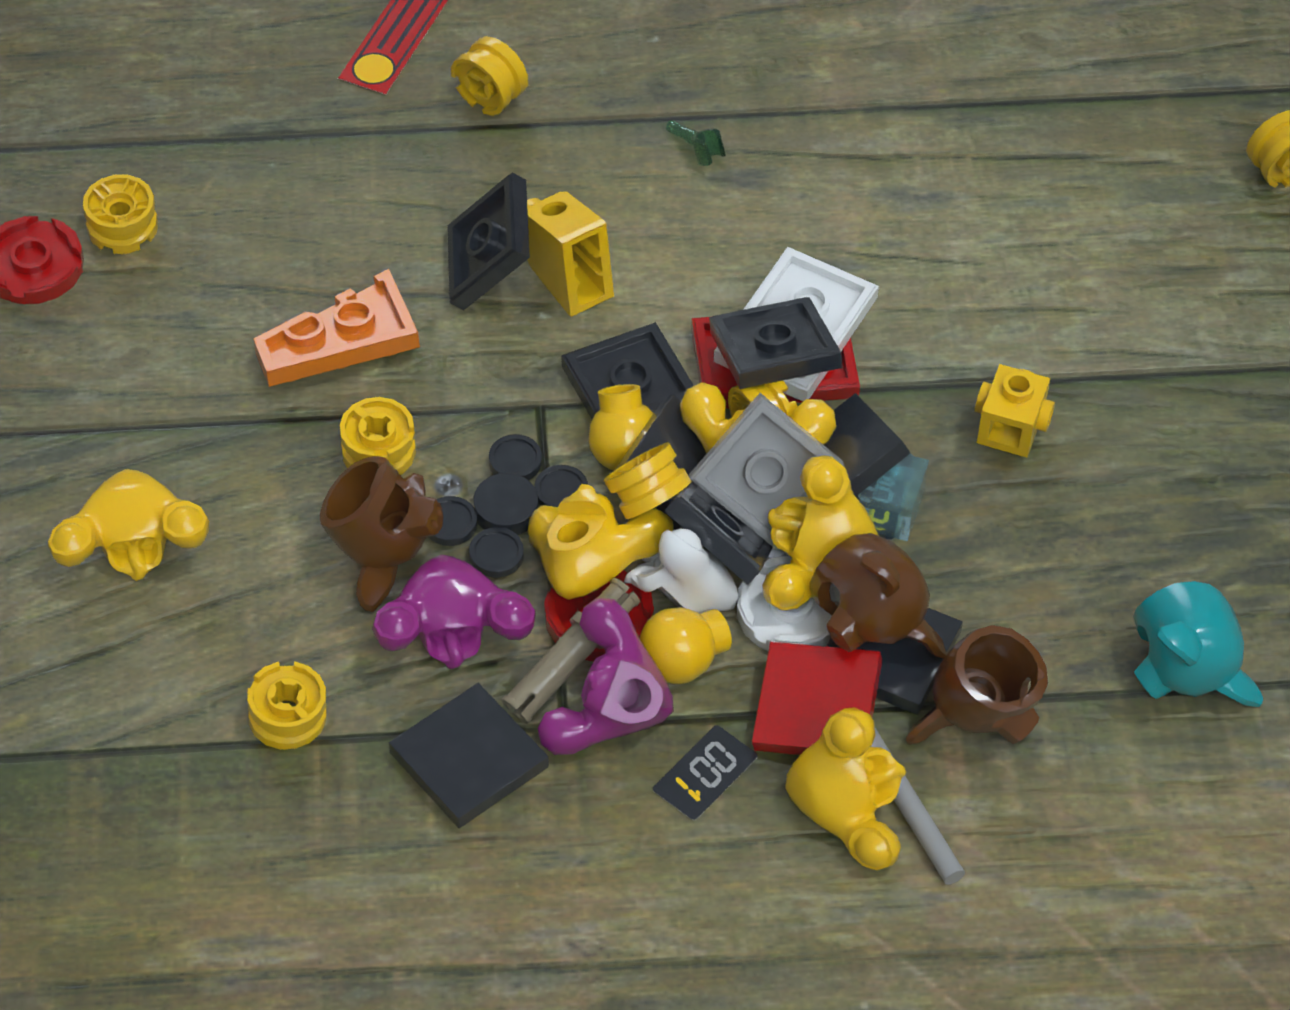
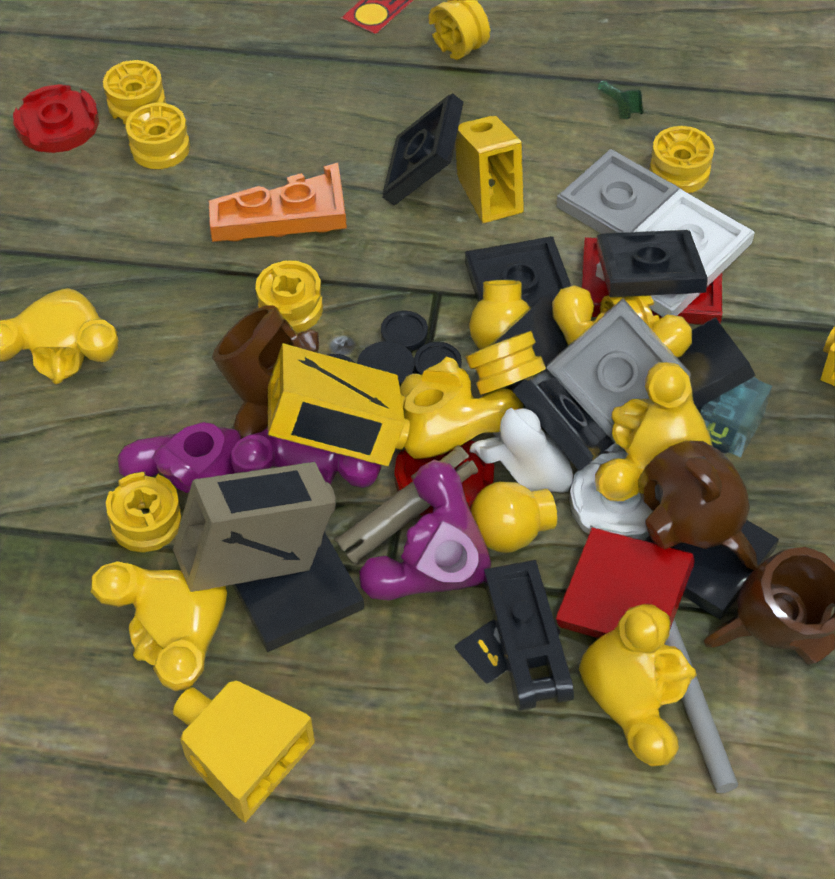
camera: 15 degrees right, 0 degrees up
none -> yellow head [91,561,227,691]
none -> magenta head [117,422,241,493]
none -> yellow wheel [125,103,190,169]
none -> dark tan brick [173,462,336,592]
none -> yellow torso [173,681,315,823]
none -> yellow brick [268,343,410,466]
none -> black plate [484,560,574,711]
none -> light grey tile [556,149,681,234]
none -> yellow wheel [649,126,715,193]

